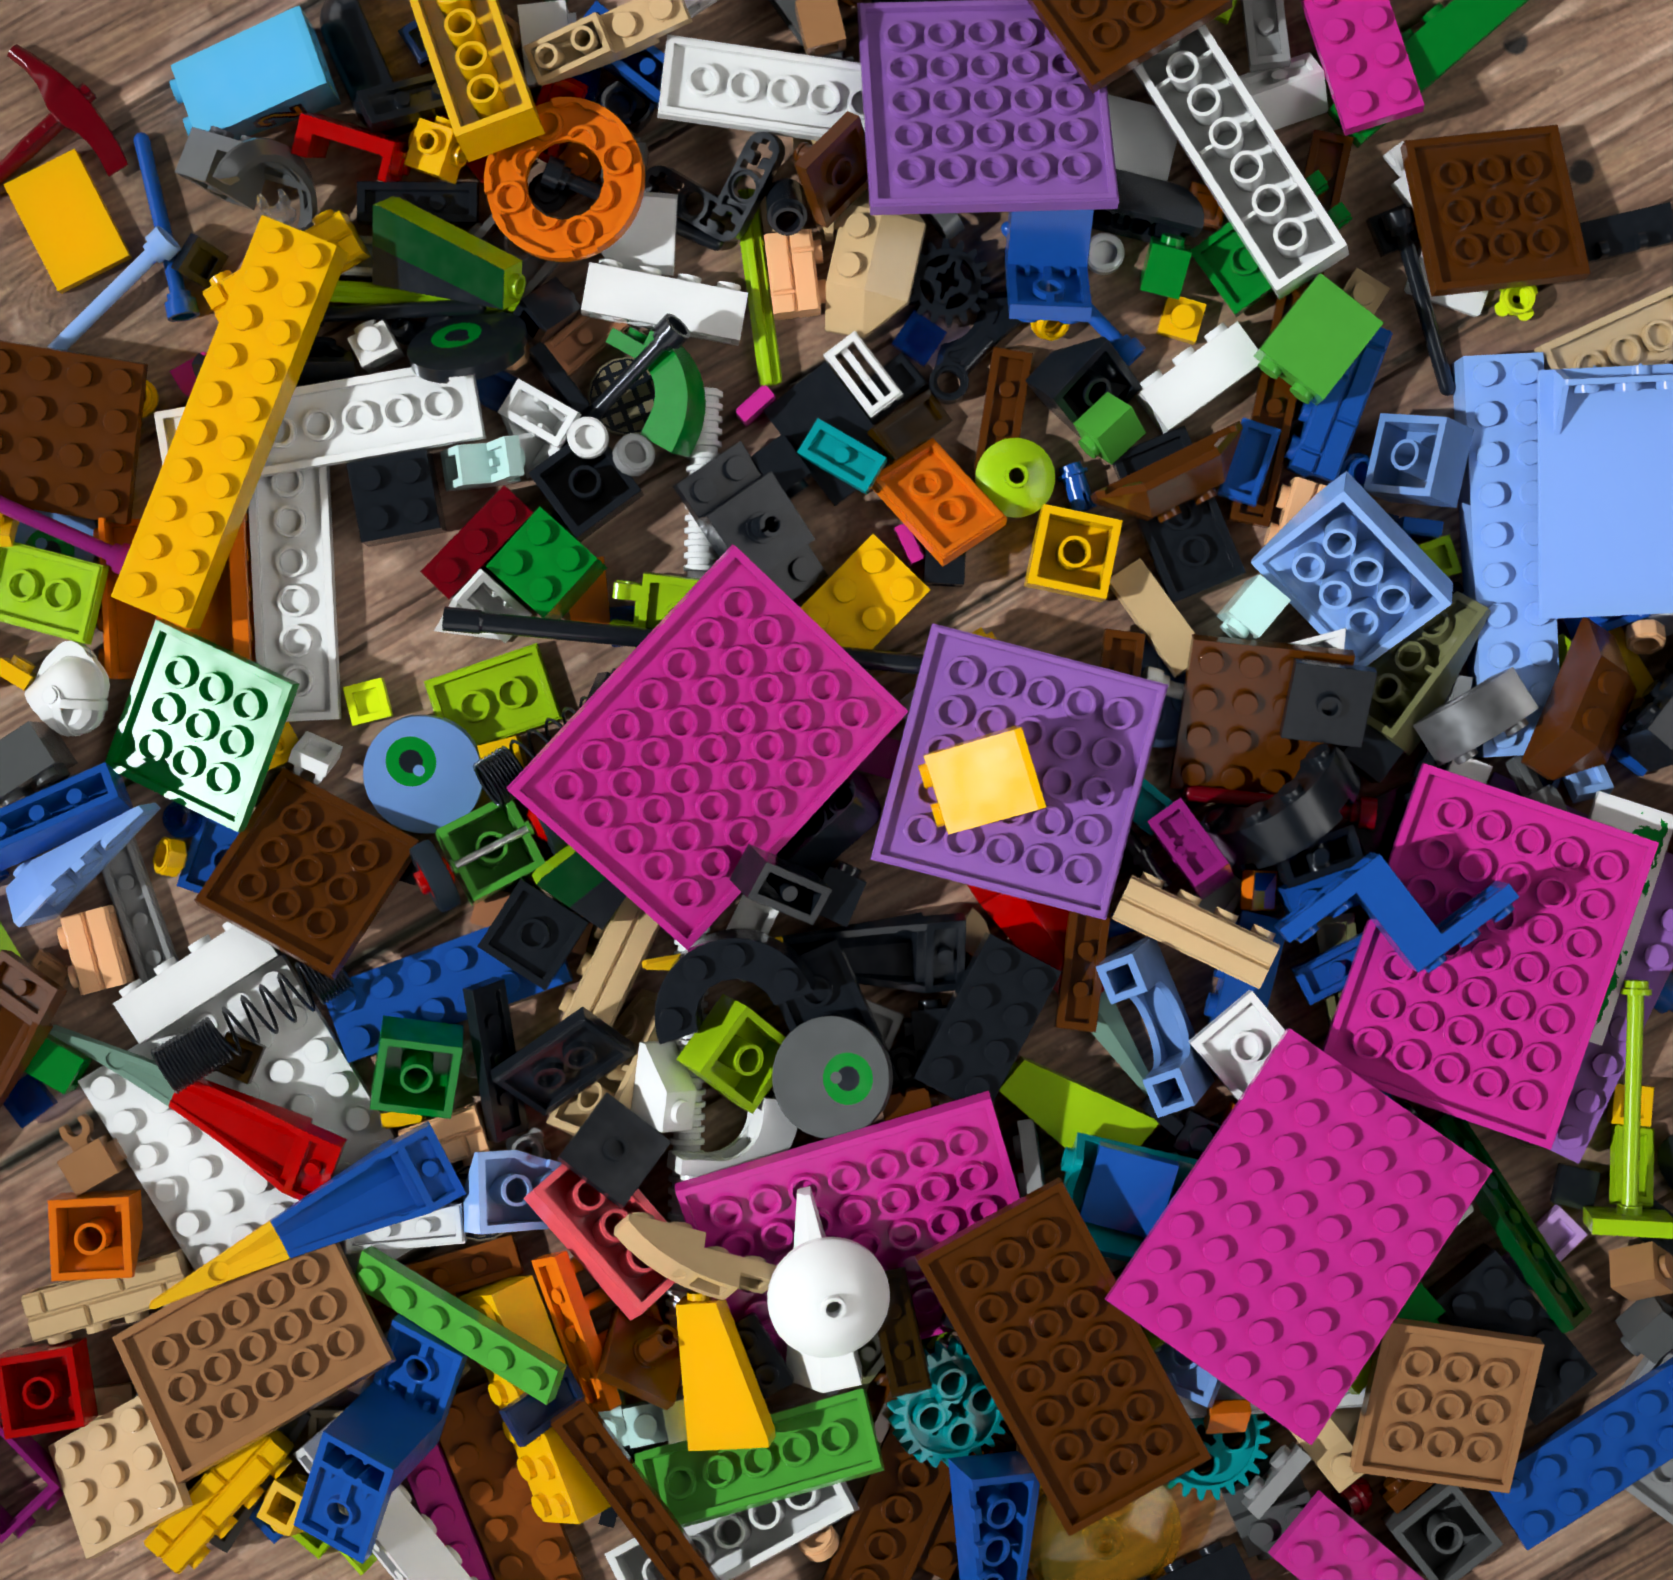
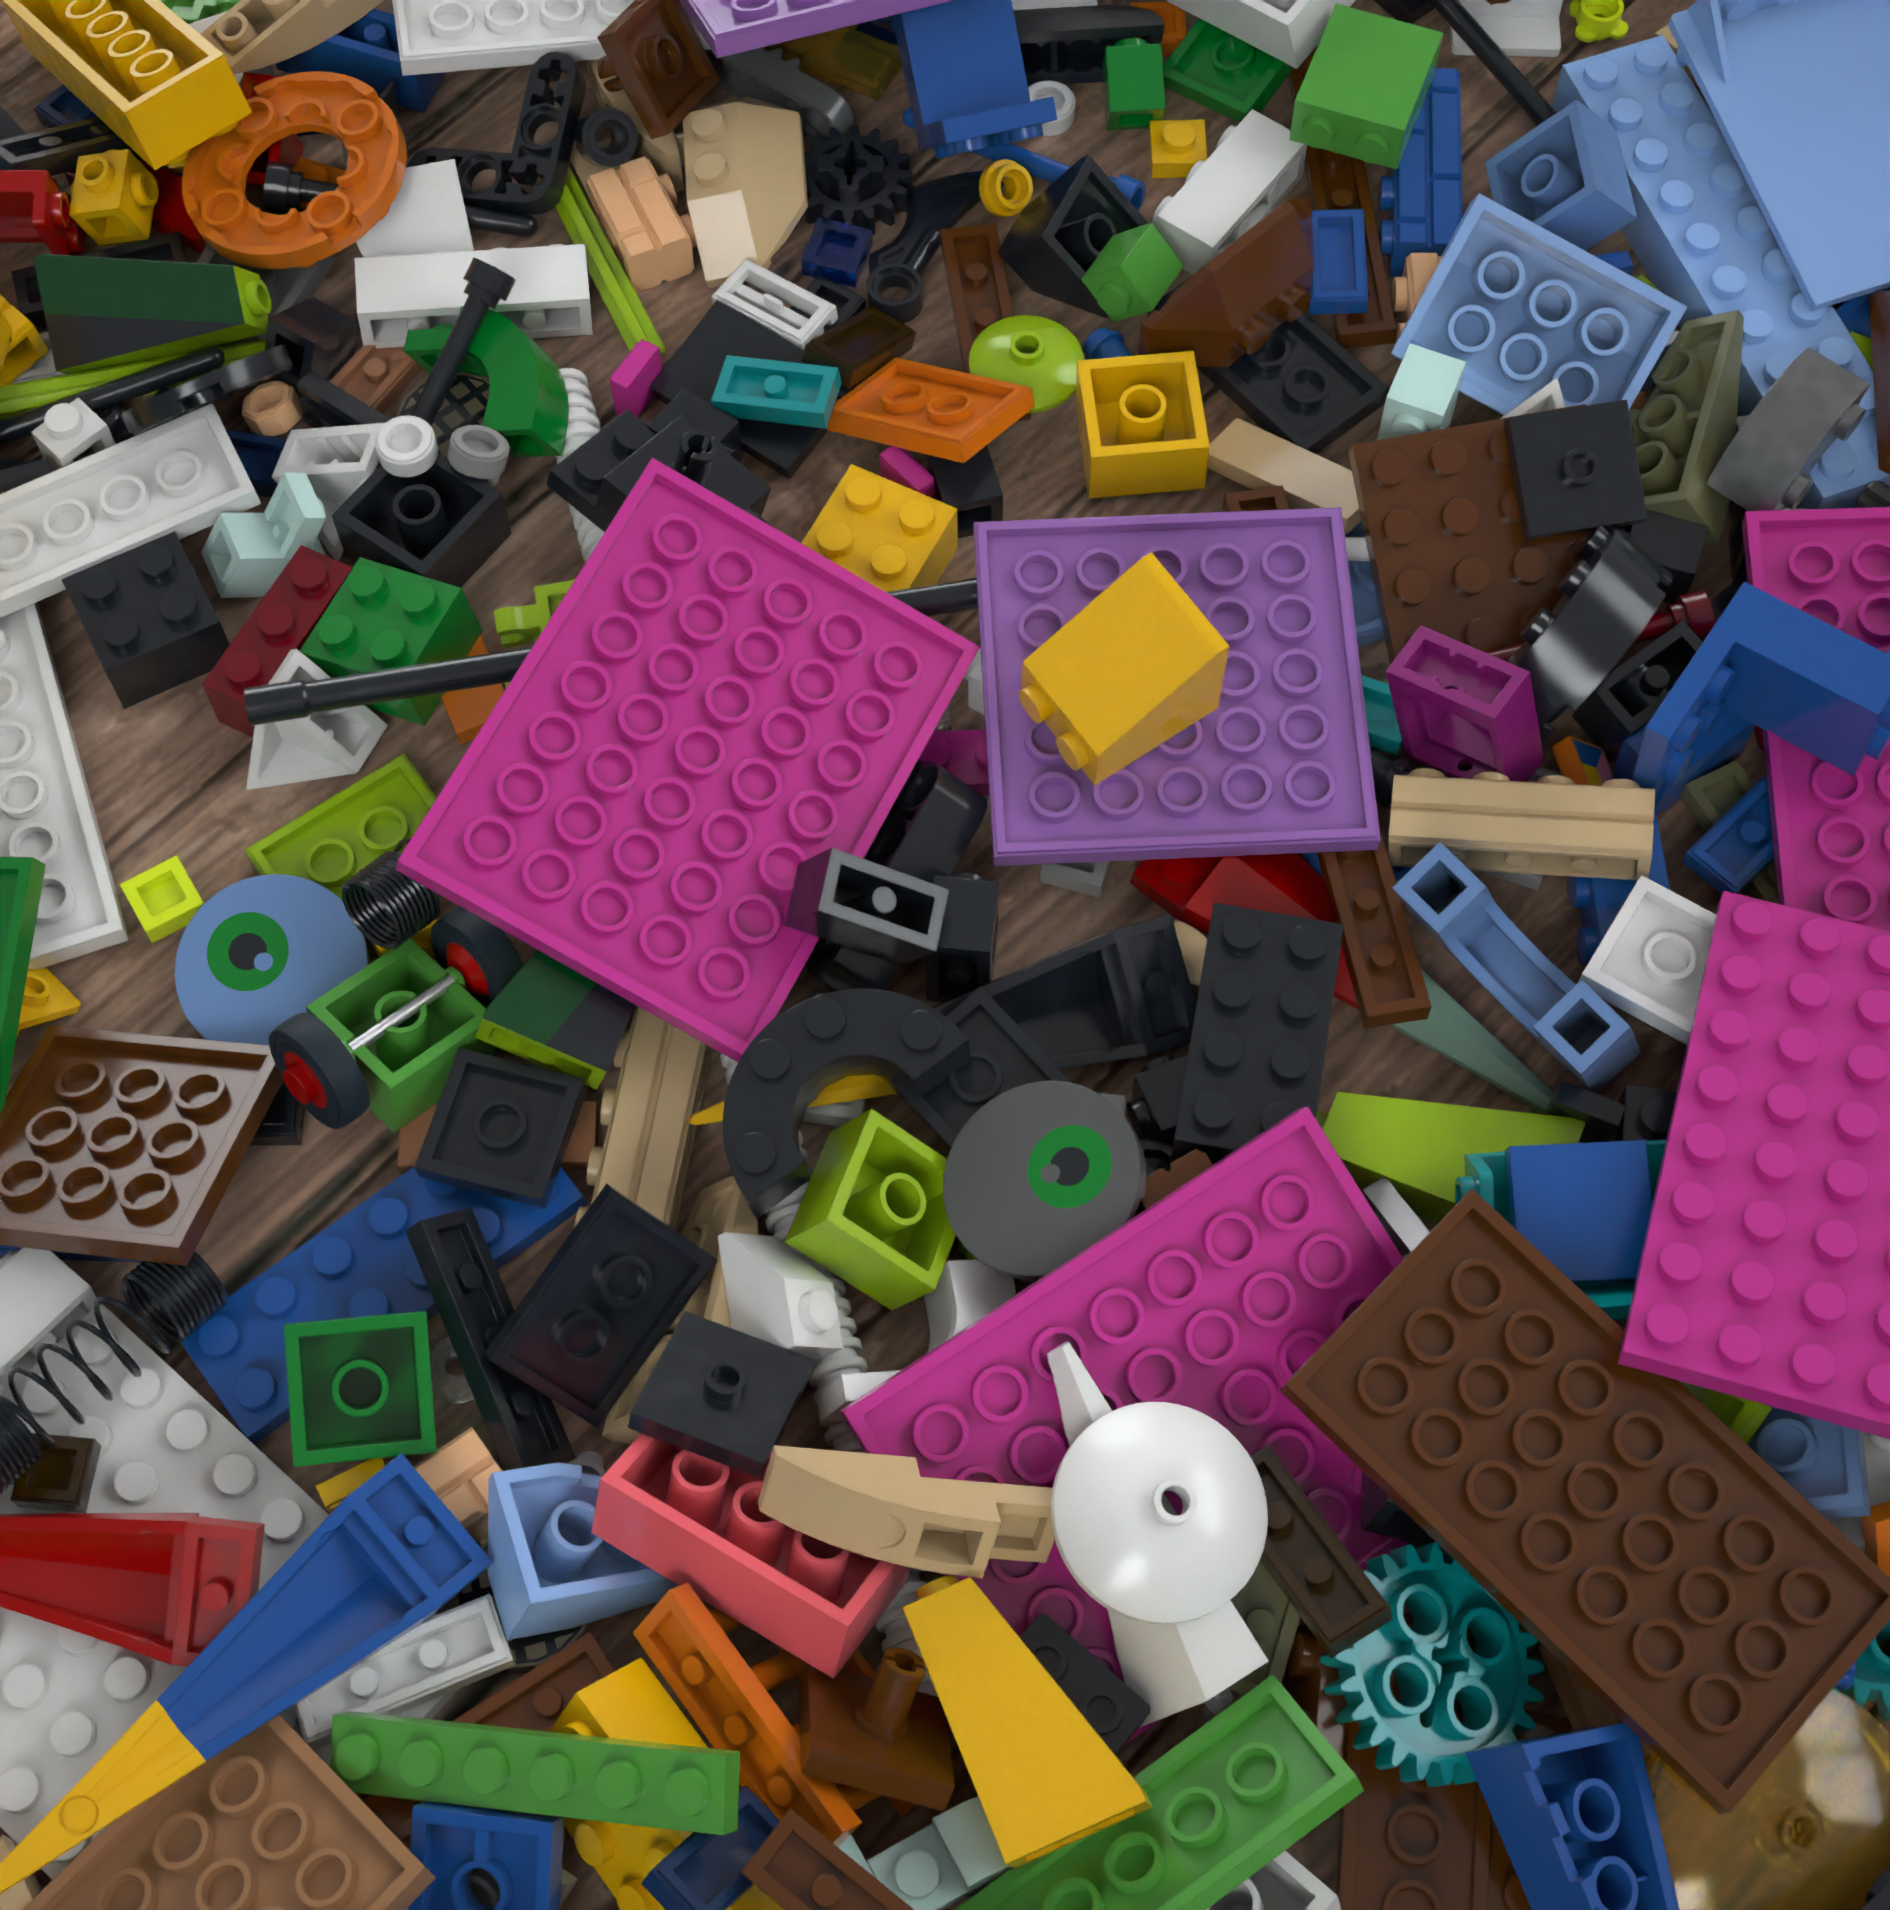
camera: 20 degrees left, 25 degrees down
white tile [288,731,343,785] -> none

